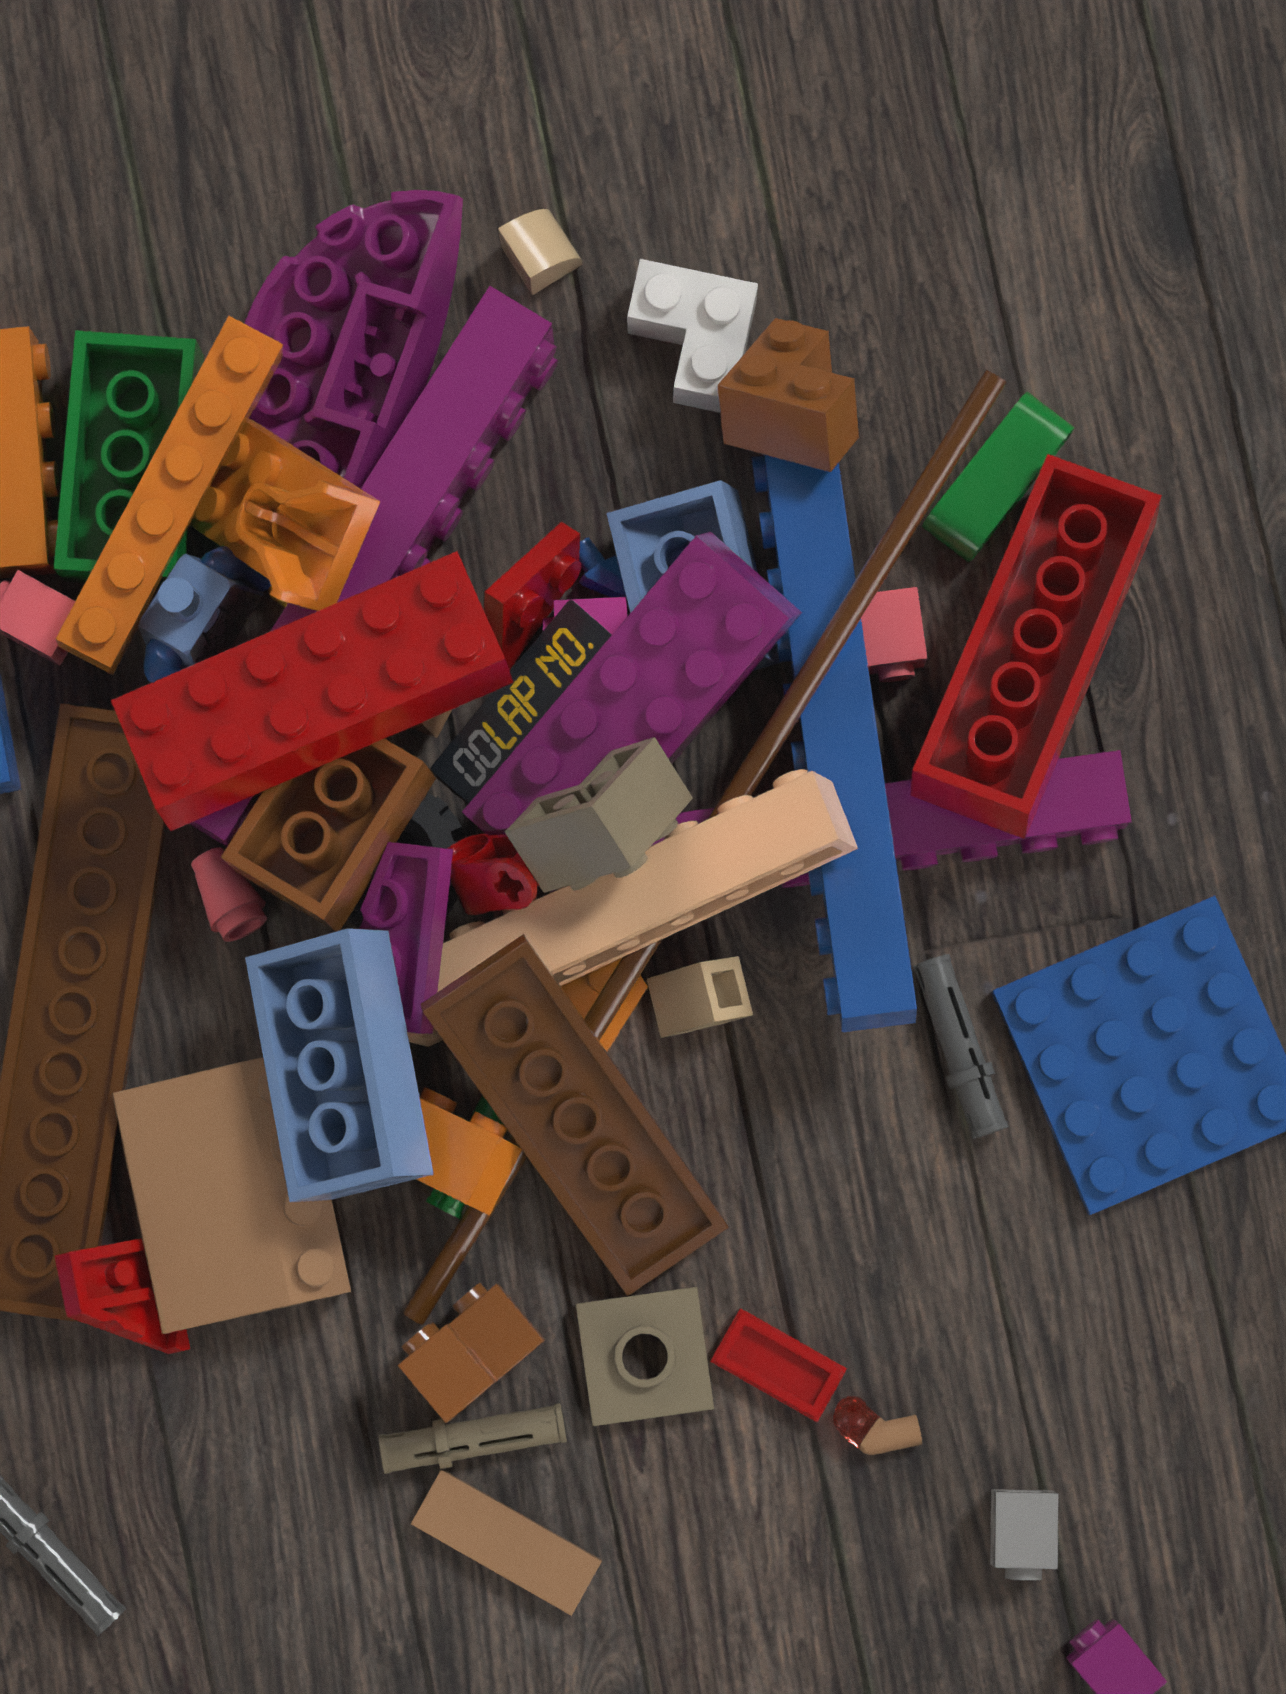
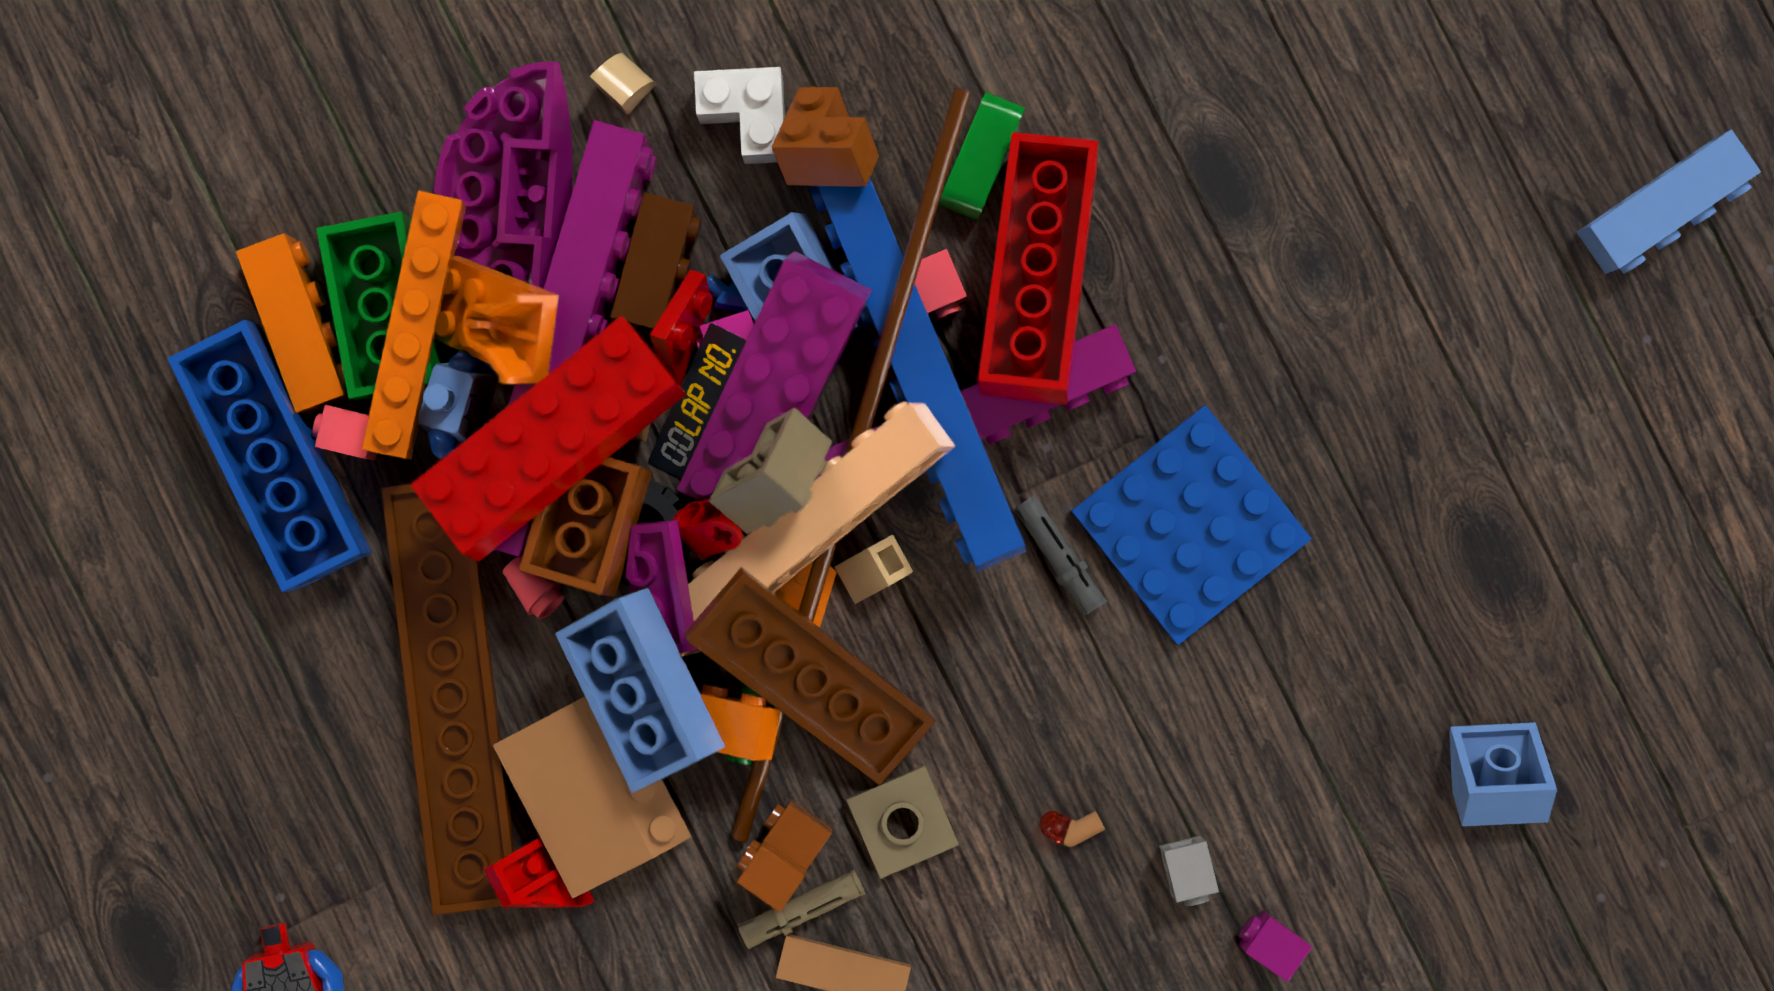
camera: 15 degrees left, 5 degrees up
red tile [710,1308,847,1422] -> none
none -> reddish brown brick [611,192,702,331]

